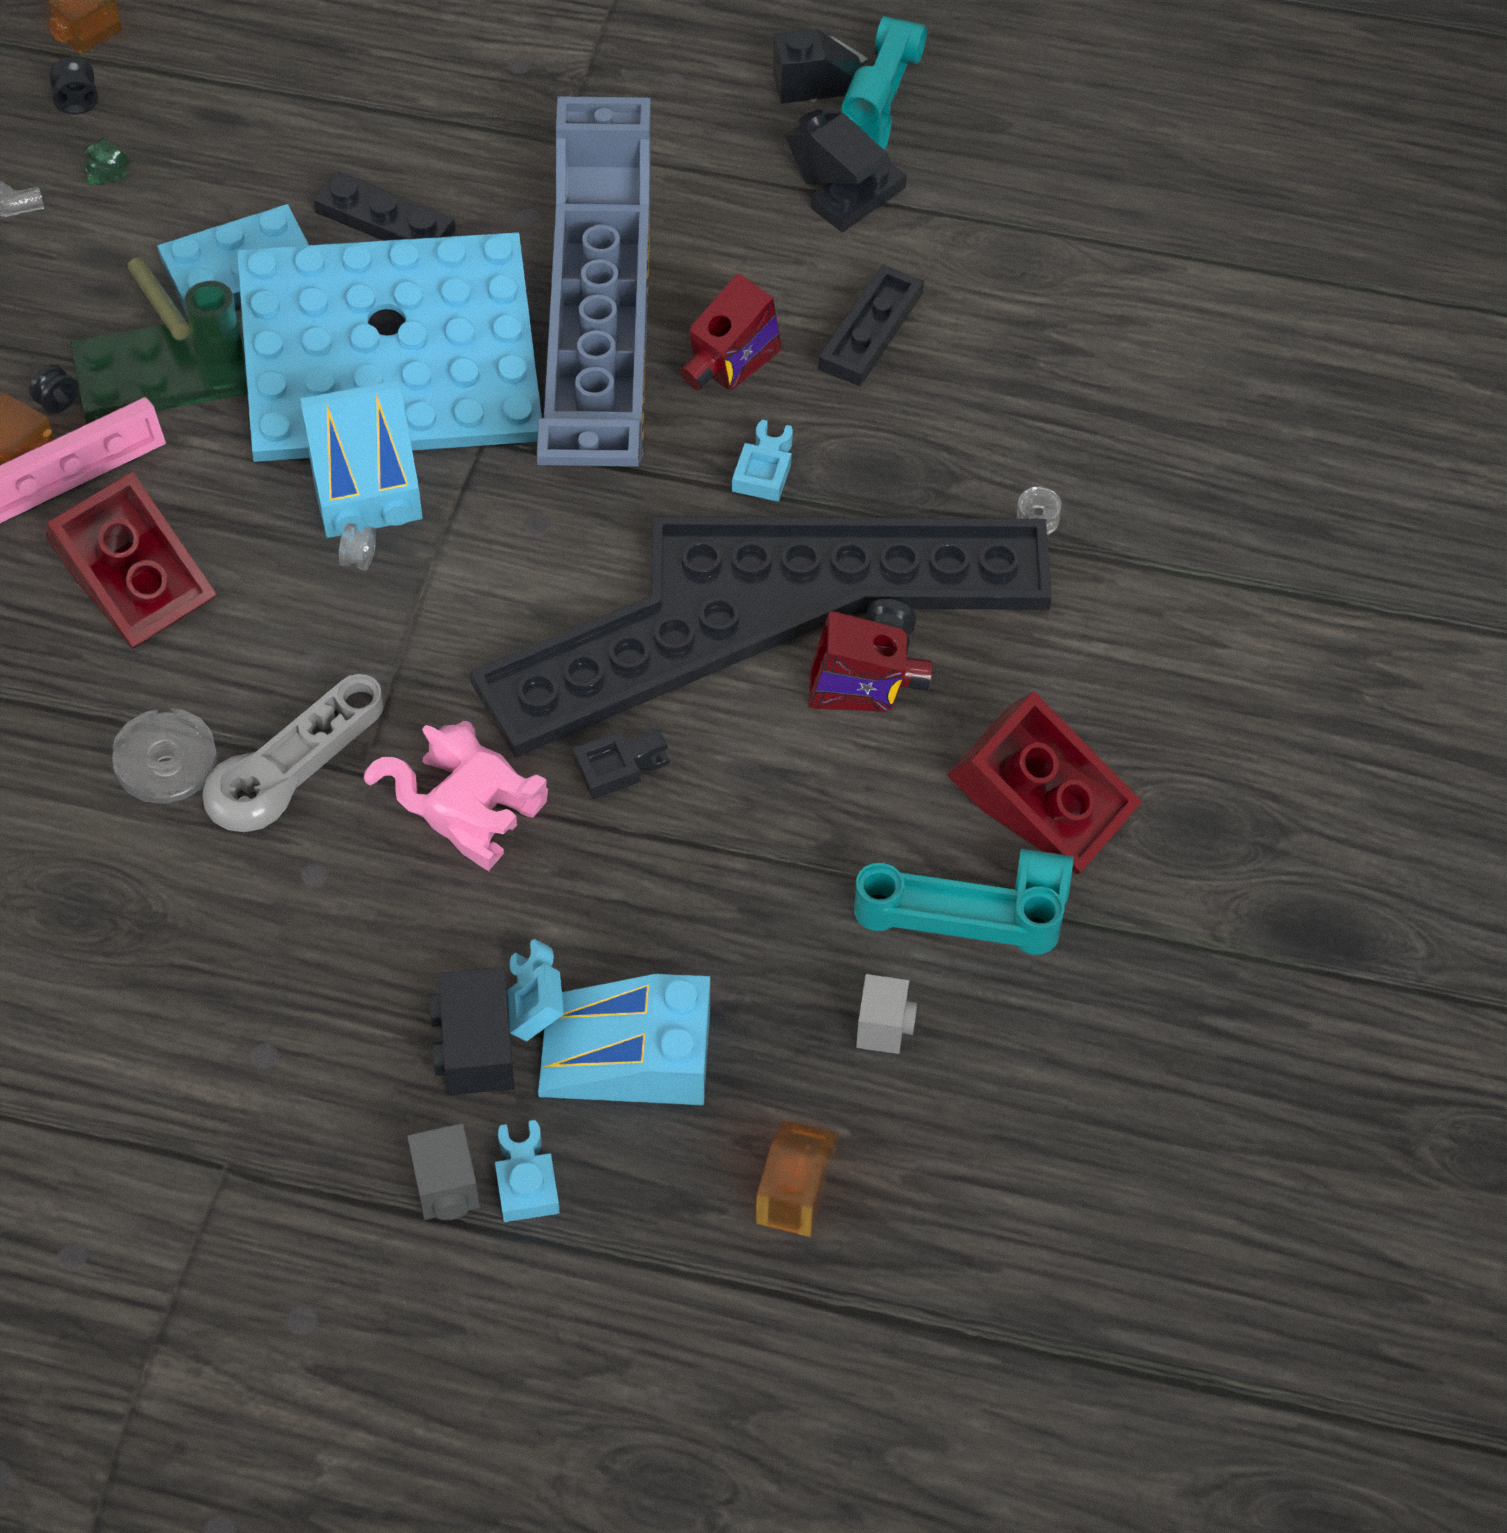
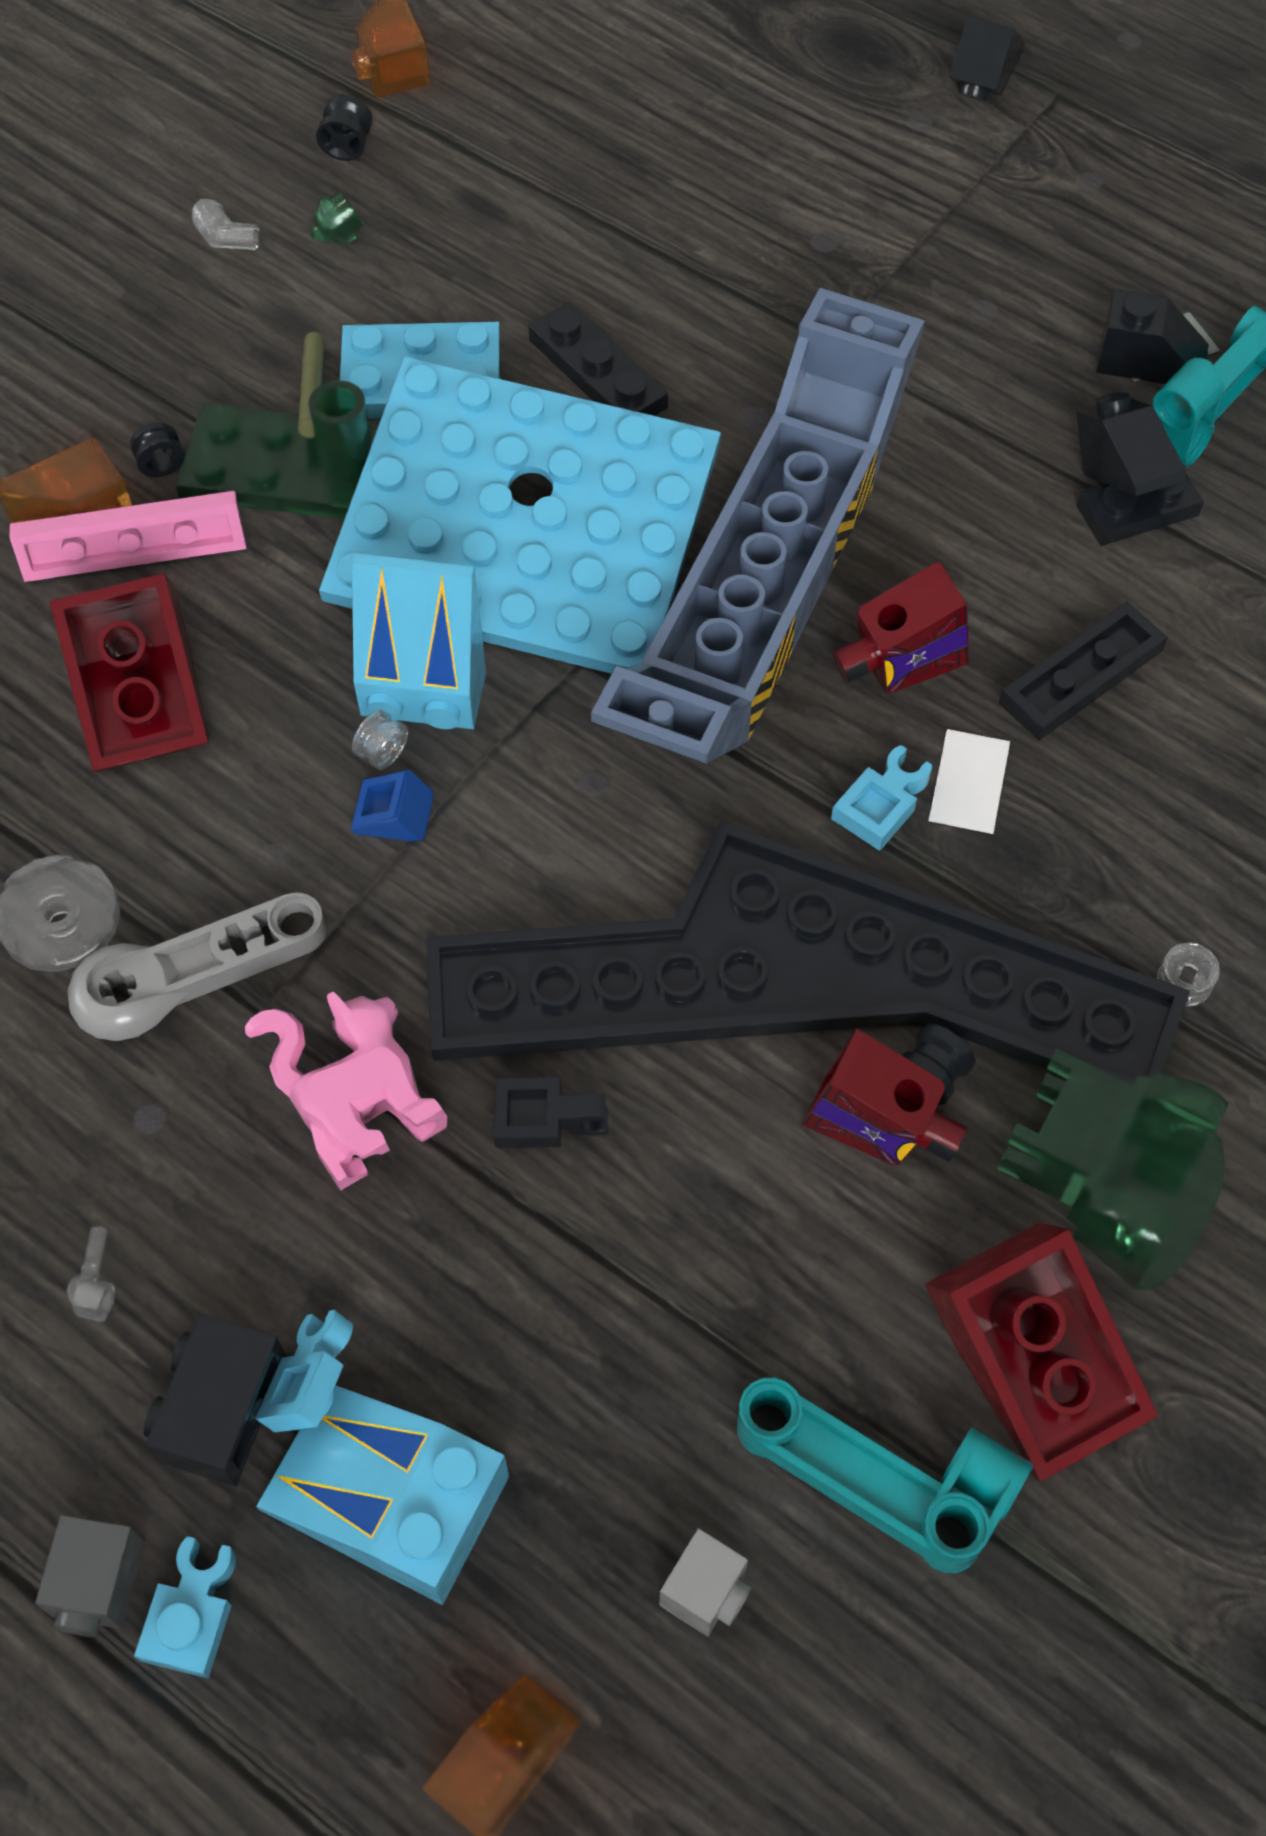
camera: 25 degrees right, 5 degrees up
none -> clear hand [67,1227,115,1322]
none -> blue slope [351,770,434,841]
none -> white sticker [928,729,1010,834]
none -> clear green piece [998,1048,1229,1290]

